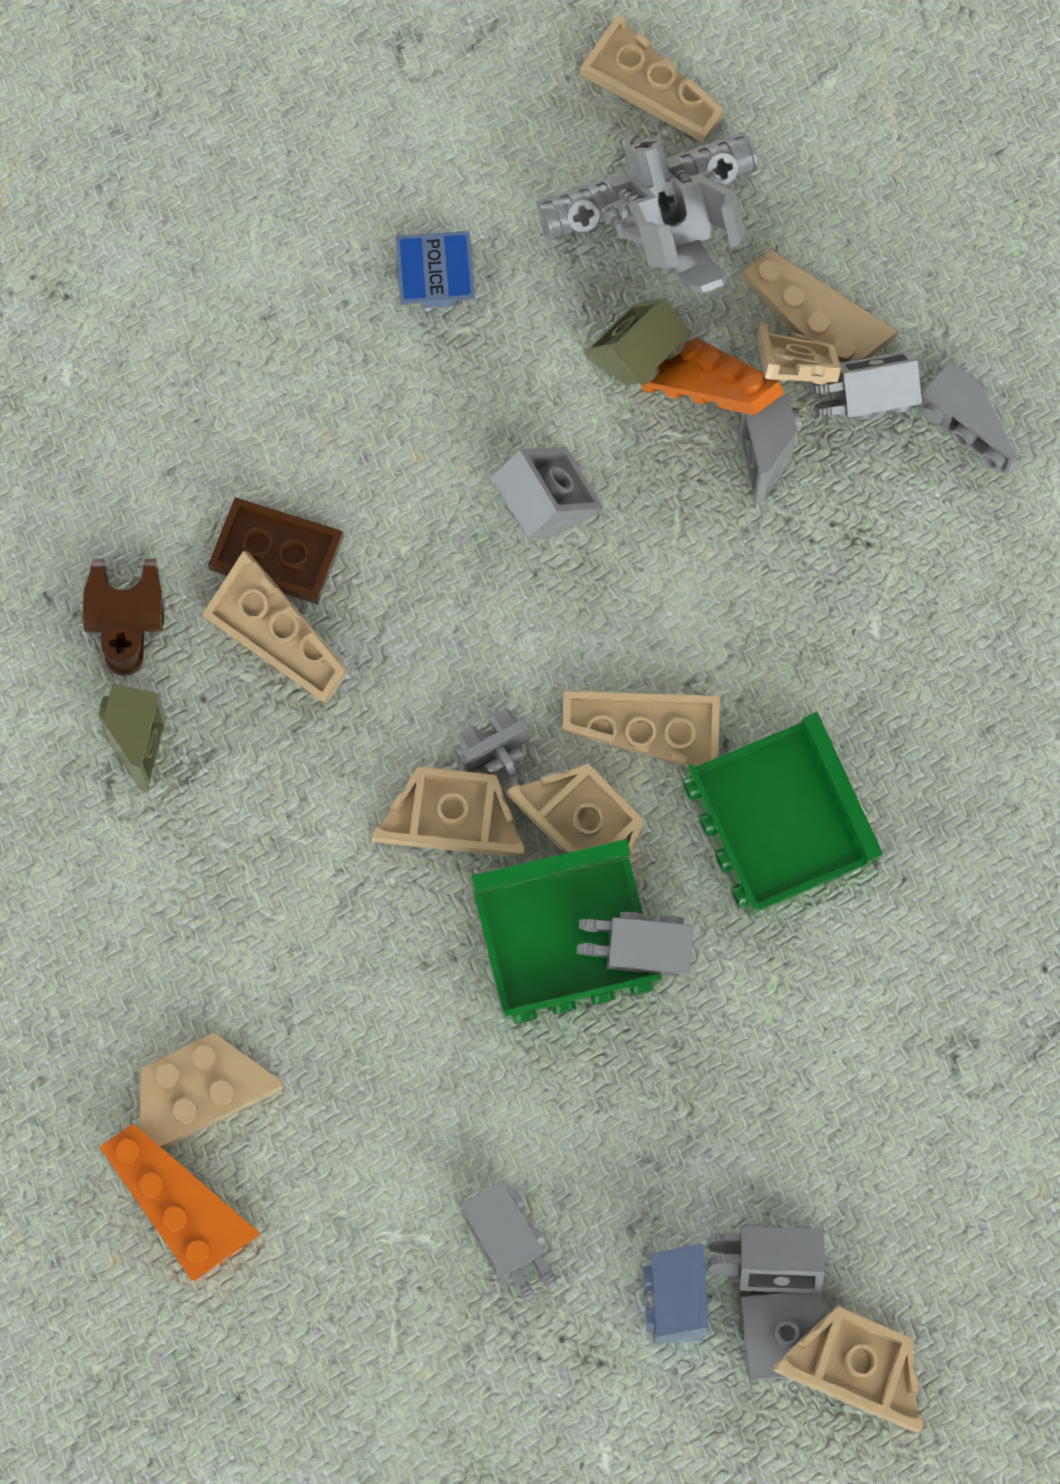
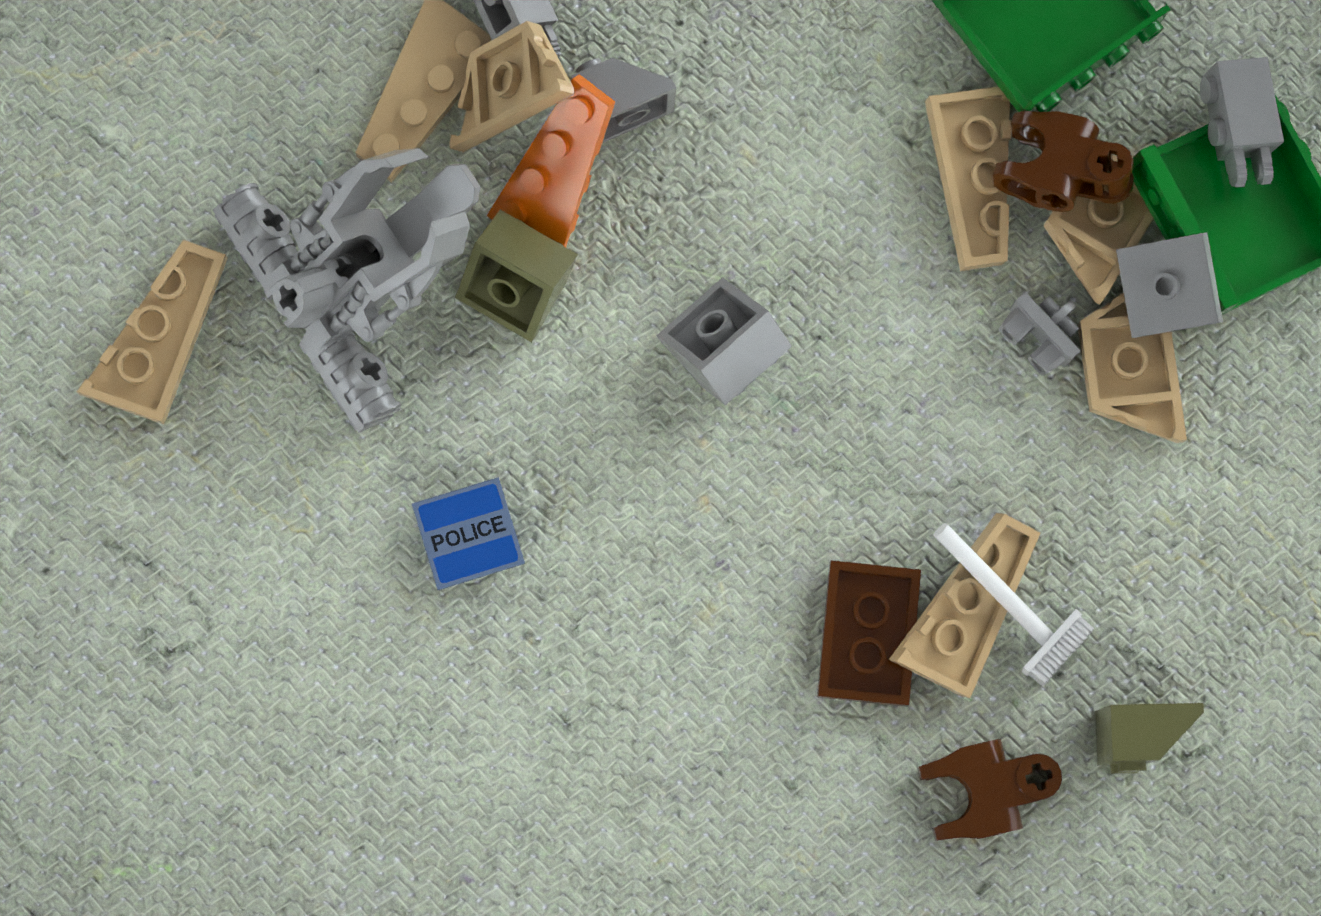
camera: 110 degrees left, 10 degrees up
none -> white piece [934,523,1094,687]
none -> reddish brown piece [993,111,1134,212]
none -> light grey plate [1116,232,1223,338]

